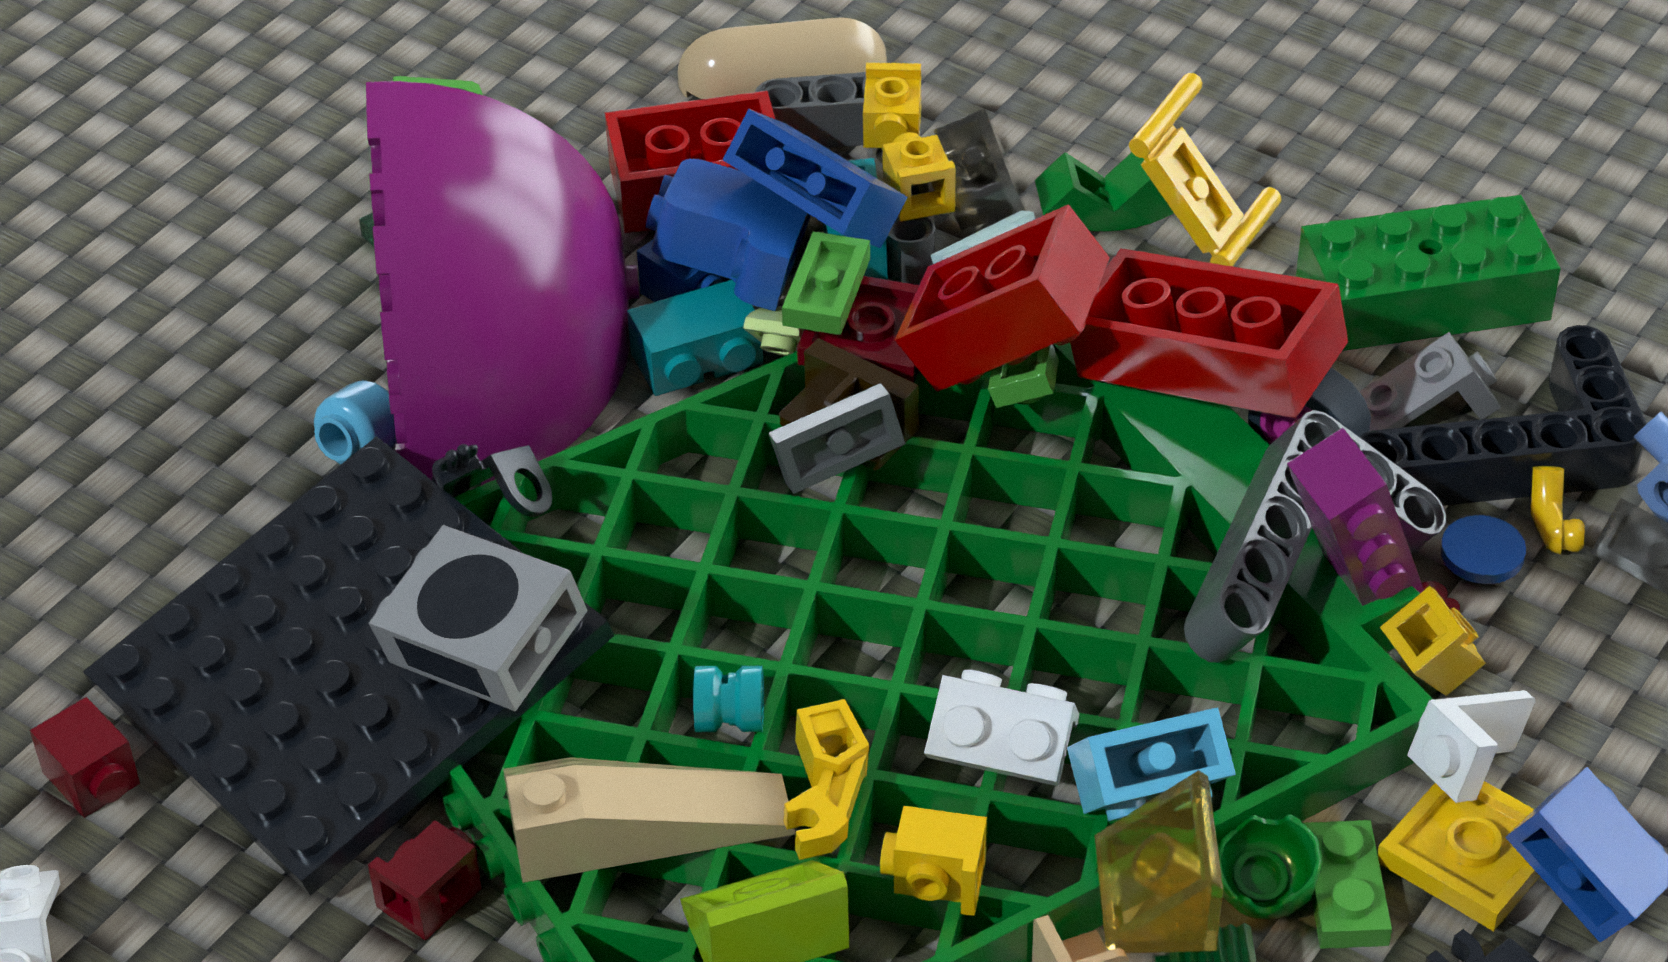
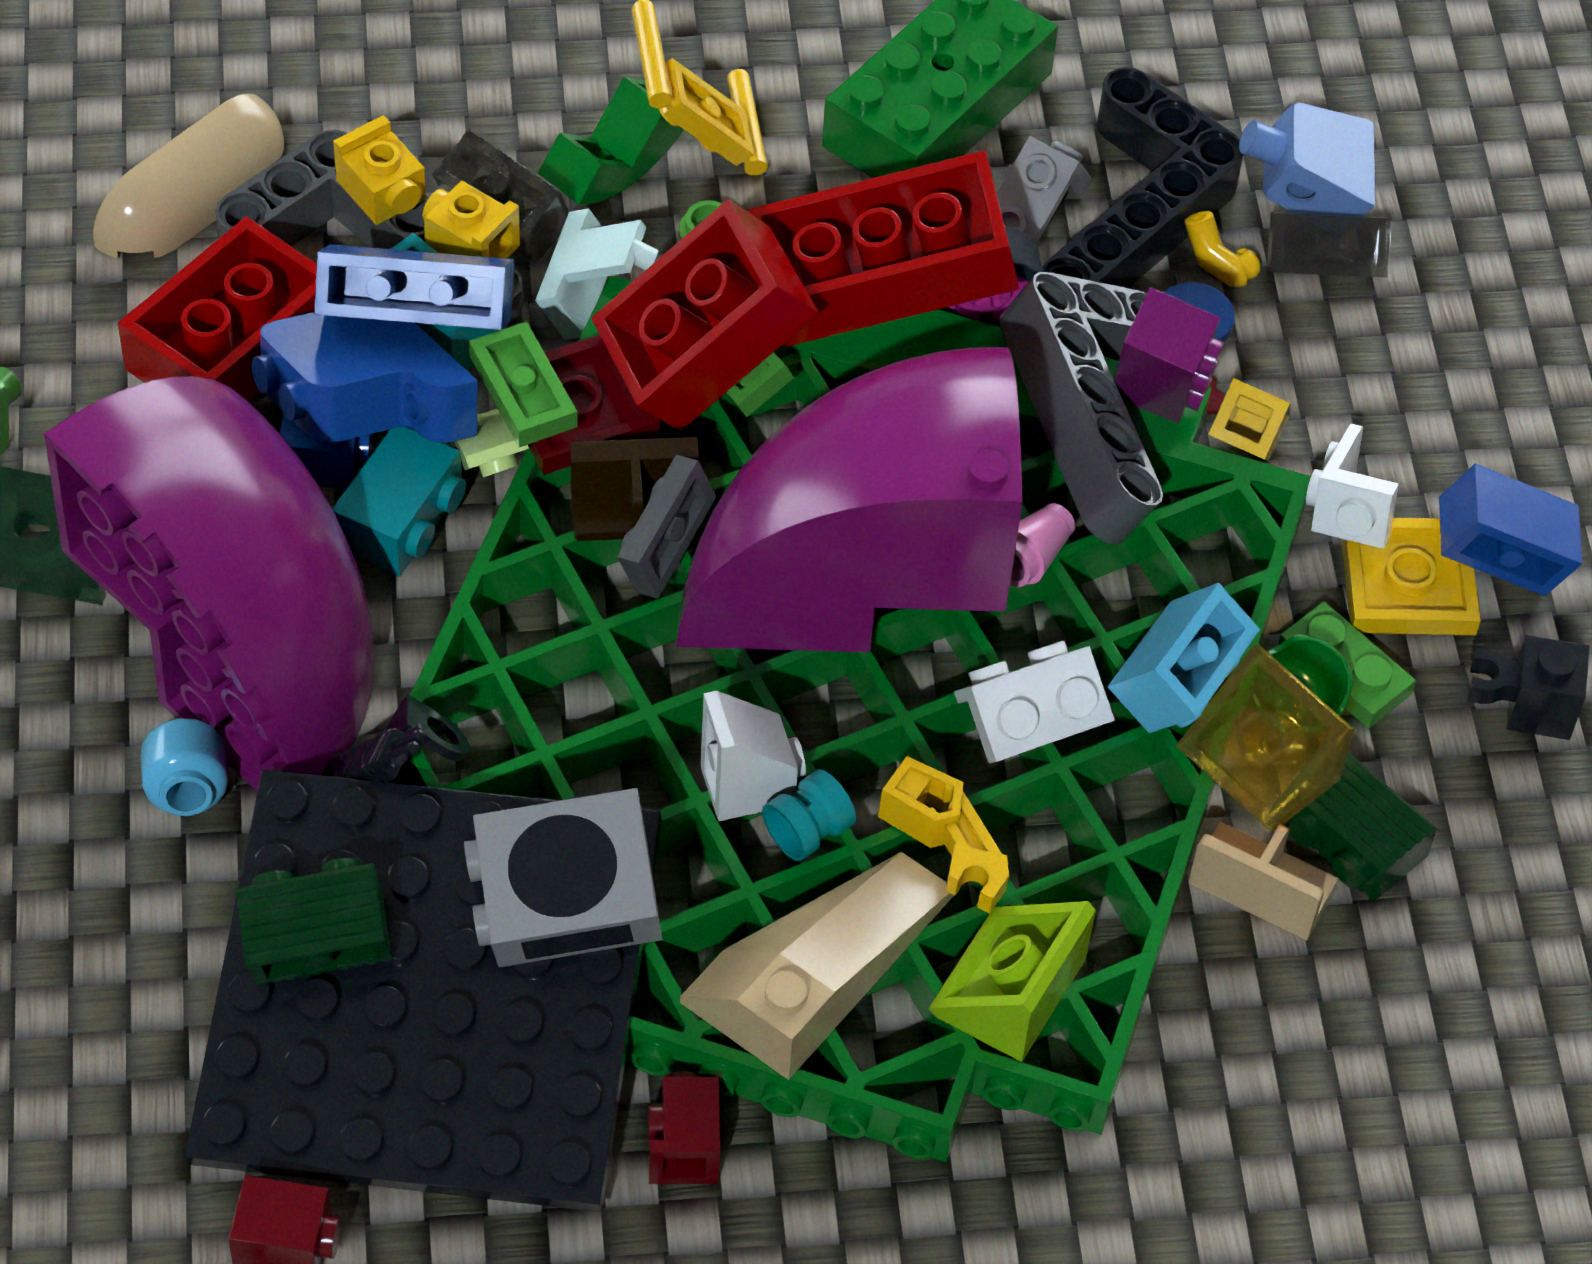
camera: 45 degrees left, 10 degrees up
yellow brick [880,806,987,916] -> none
none -> dark green brick [236,858,392,985]
none -> magenta brick [676,347,1022,652]
none -> white slope [701,691,806,821]
none -> bright pink cone [1010,503,1075,587]

